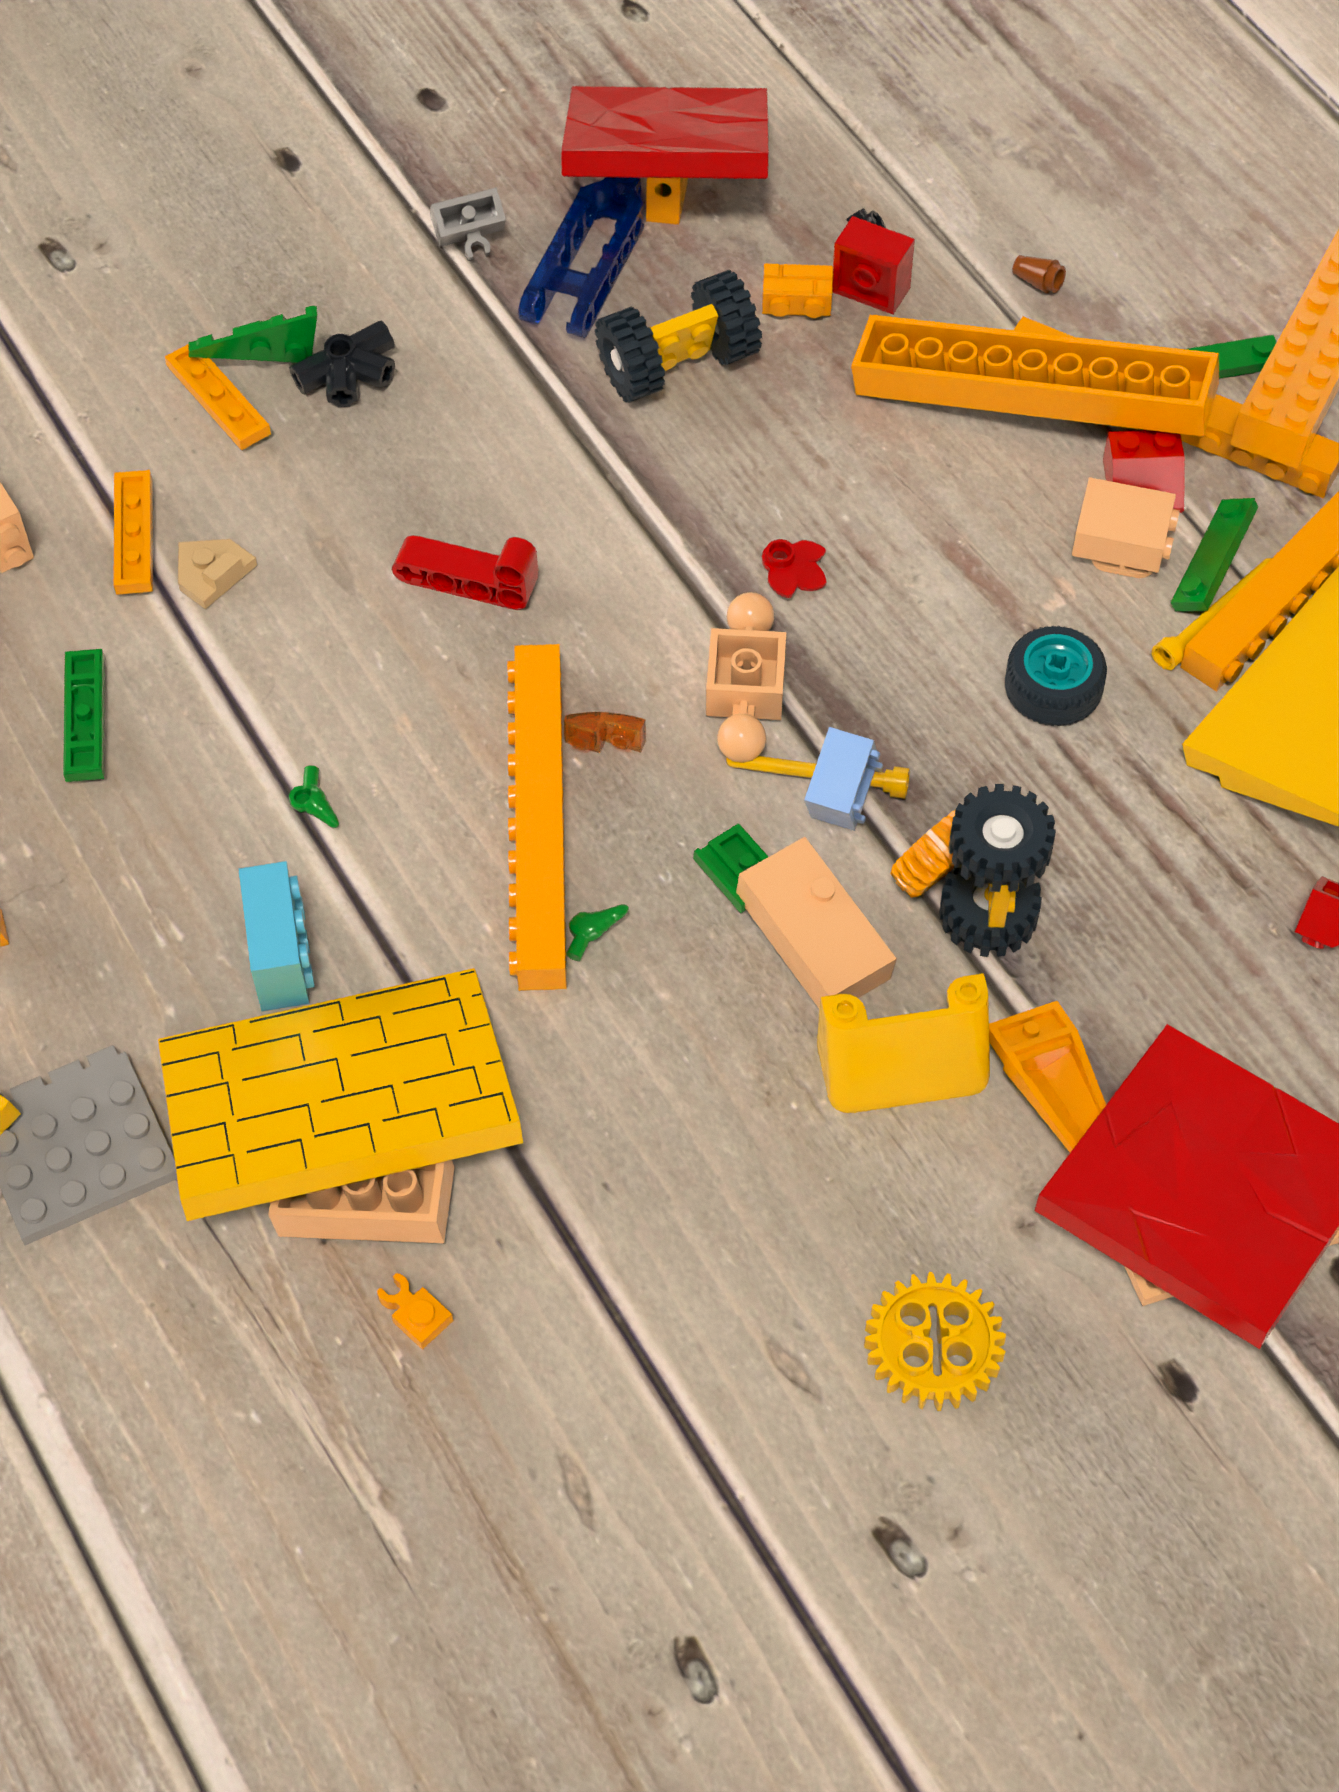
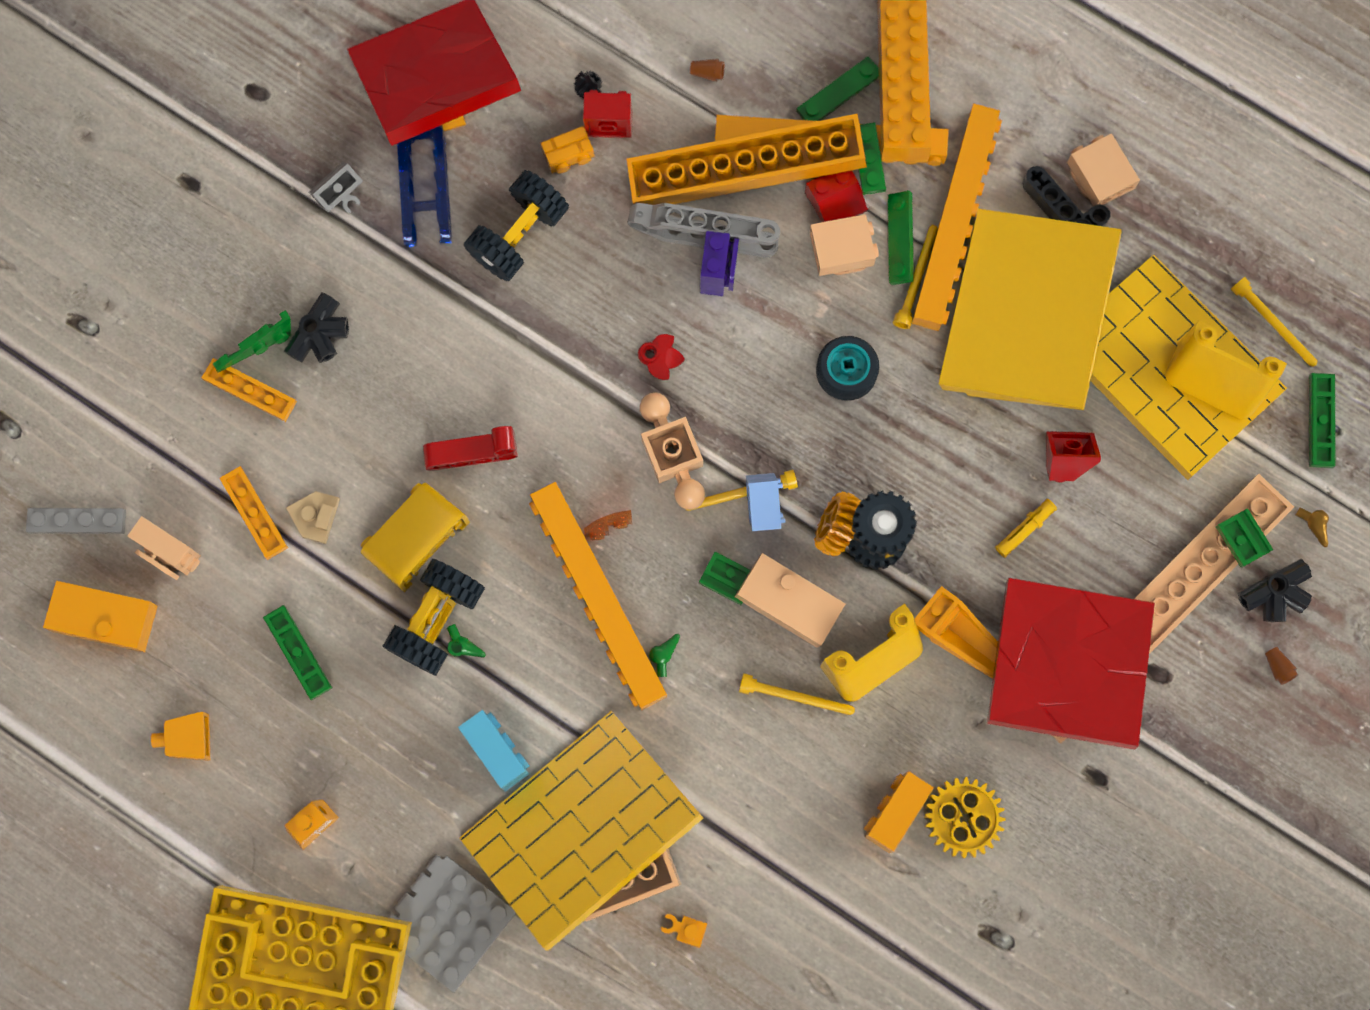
camera: 25 degrees left, 20 degrees up
none -> yellow windscreen [360,482,470,593]
none -> black plate [382,558,485,676]
none -> light grey piece [627,203,780,258]
none -> dark purple brick [700,231,739,296]
none -> yellow piece [739,673,855,715]
none -> green plate [858,122,886,195]
none -> light orange brick [864,771,934,853]
none -> yellow pin [995,498,1057,558]

